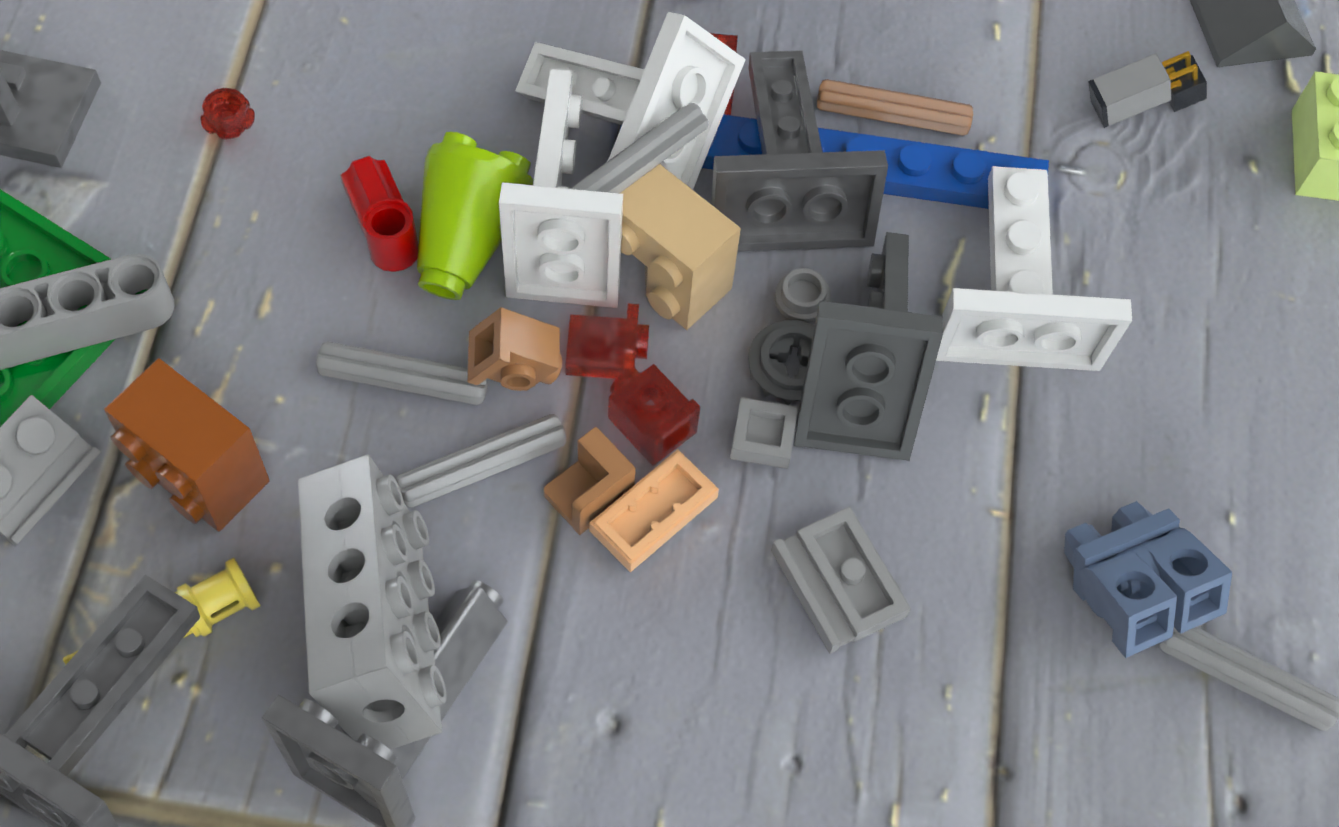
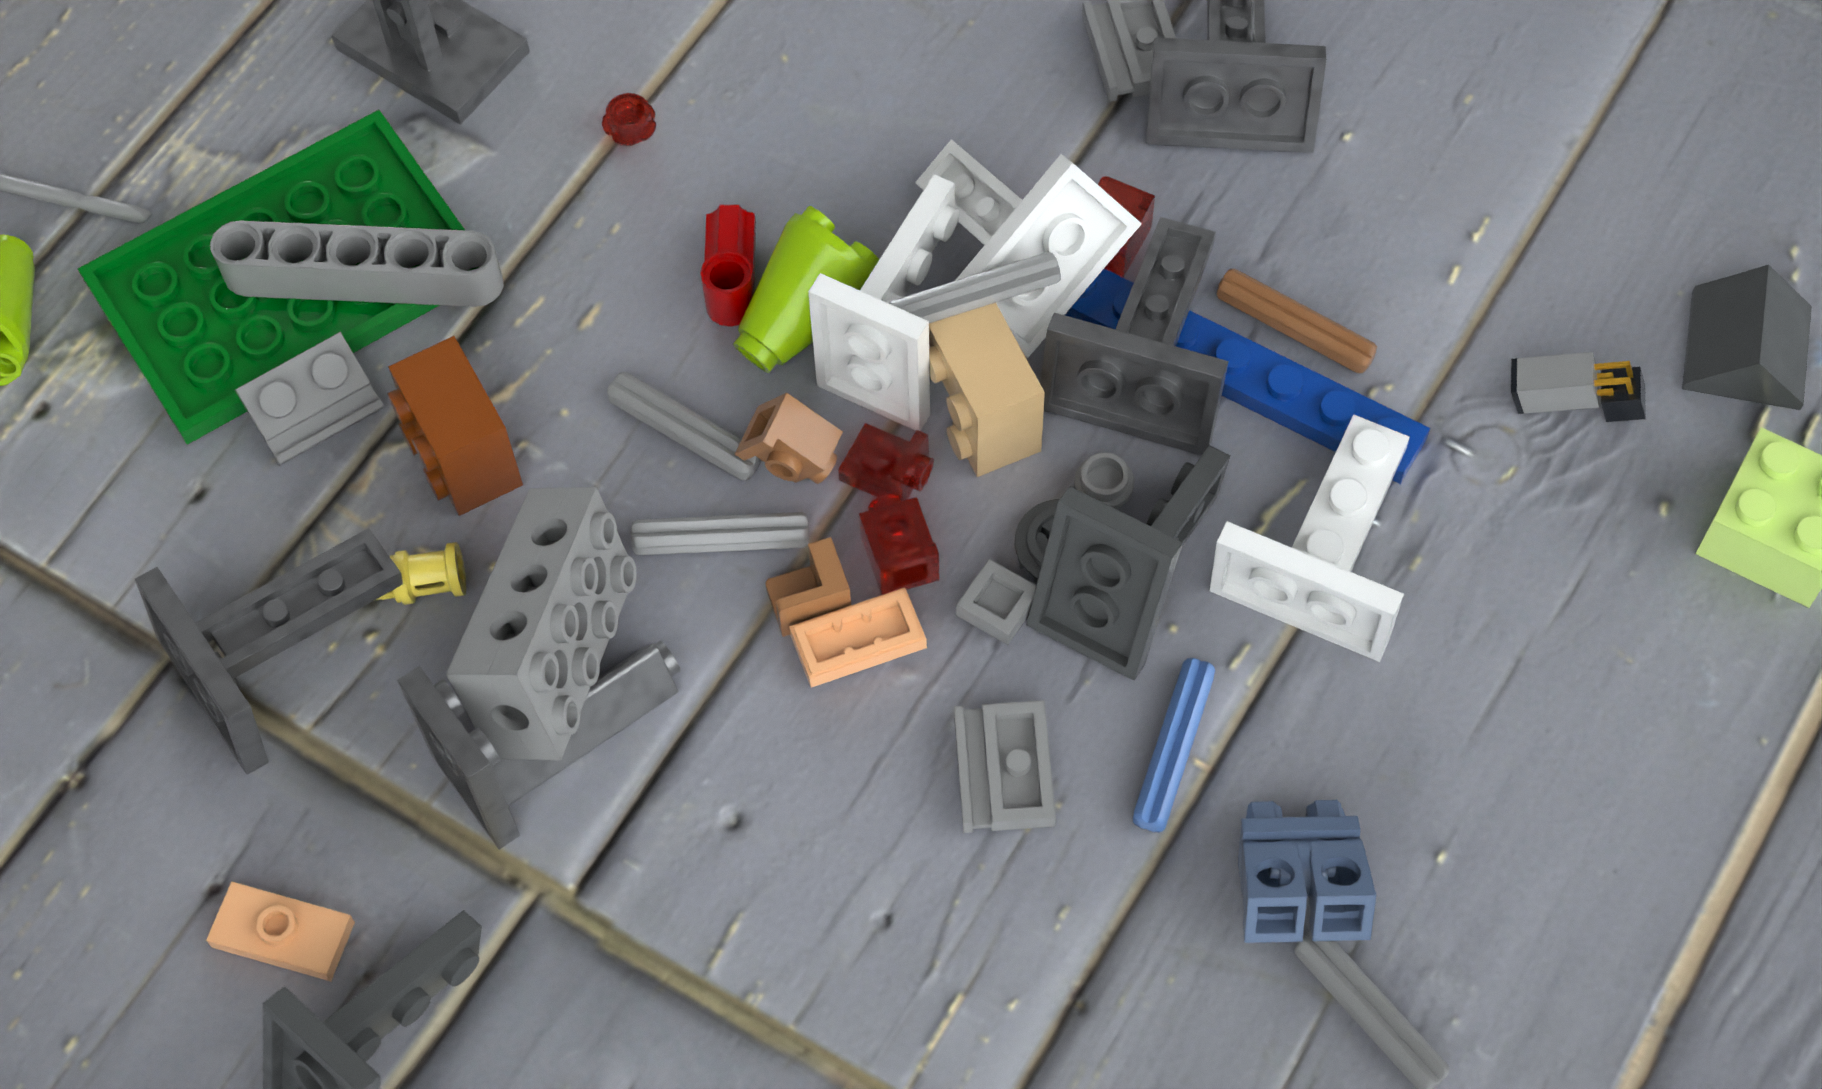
camera: 30 degrees right, 0 degrees up
none -> medium blue axle [1132,658,1215,833]

